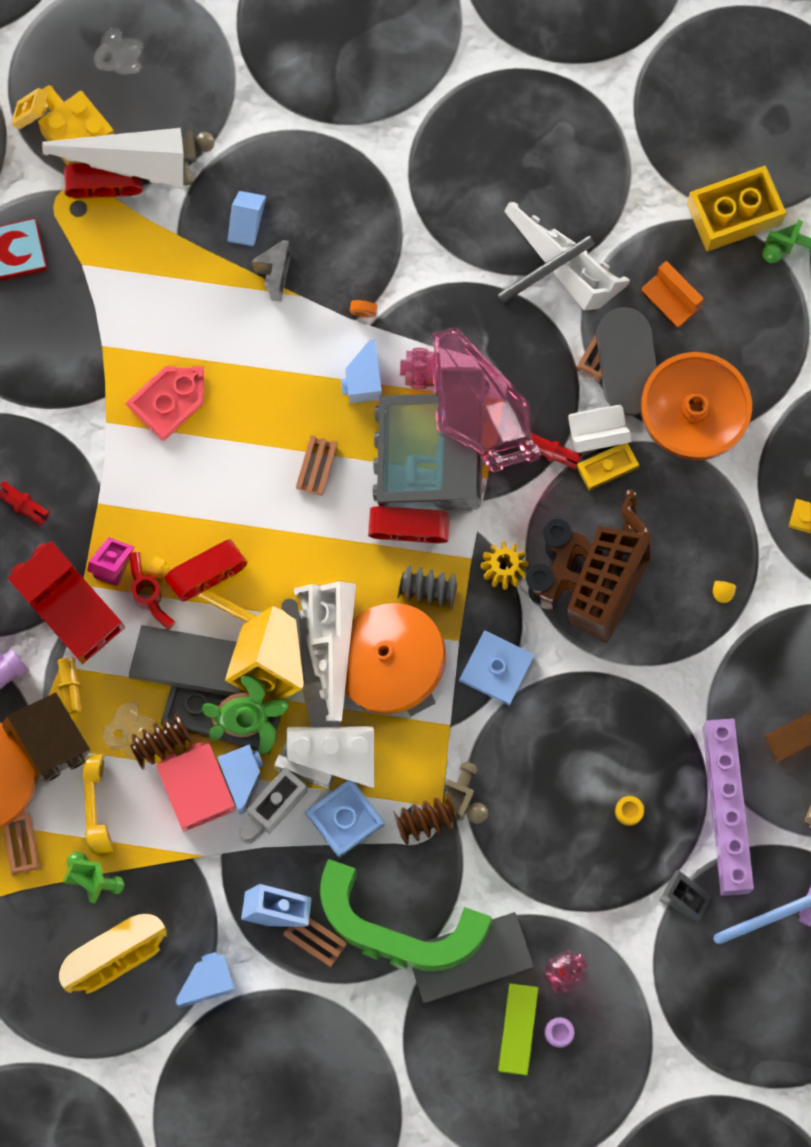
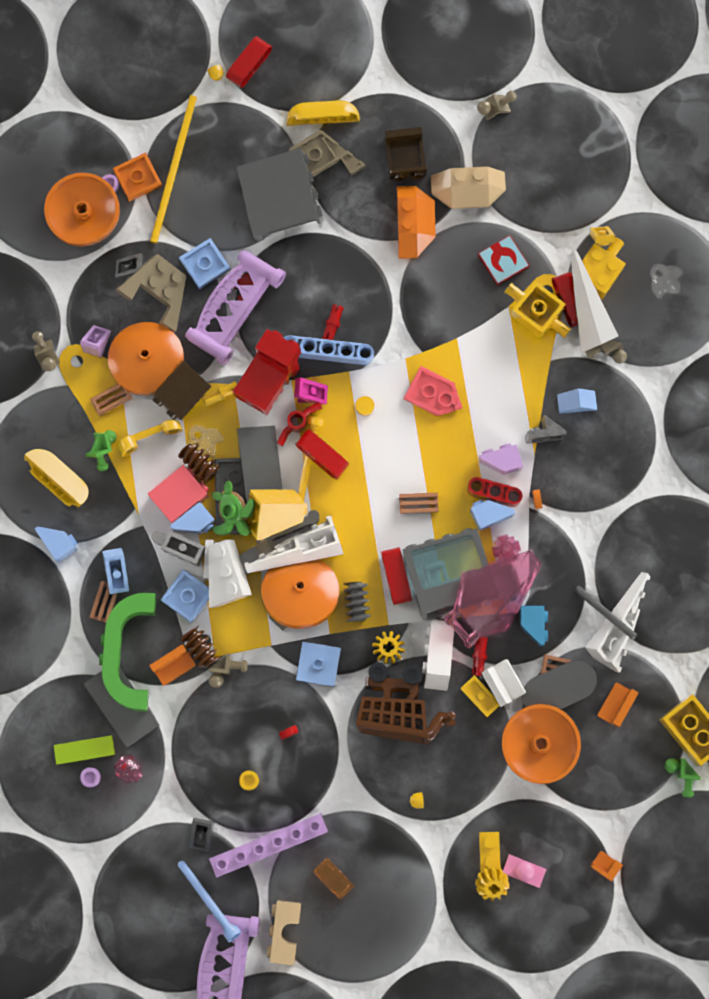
camera: 75 degrees right, 5 degrees up
none -> orange panel [149,644,196,686]
none -> red tile [278,725,298,740]
none -> light blue beam [284,335,374,365]
none -> yellow tile [356,396,374,416]
none -> white wedge [422,619,455,691]
none -> red beam [467,477,523,507]
none -> lavender slope [478,443,523,475]
none -> yellow brick [504,281,571,338]
none -> dark azure slope [519,606,548,647]

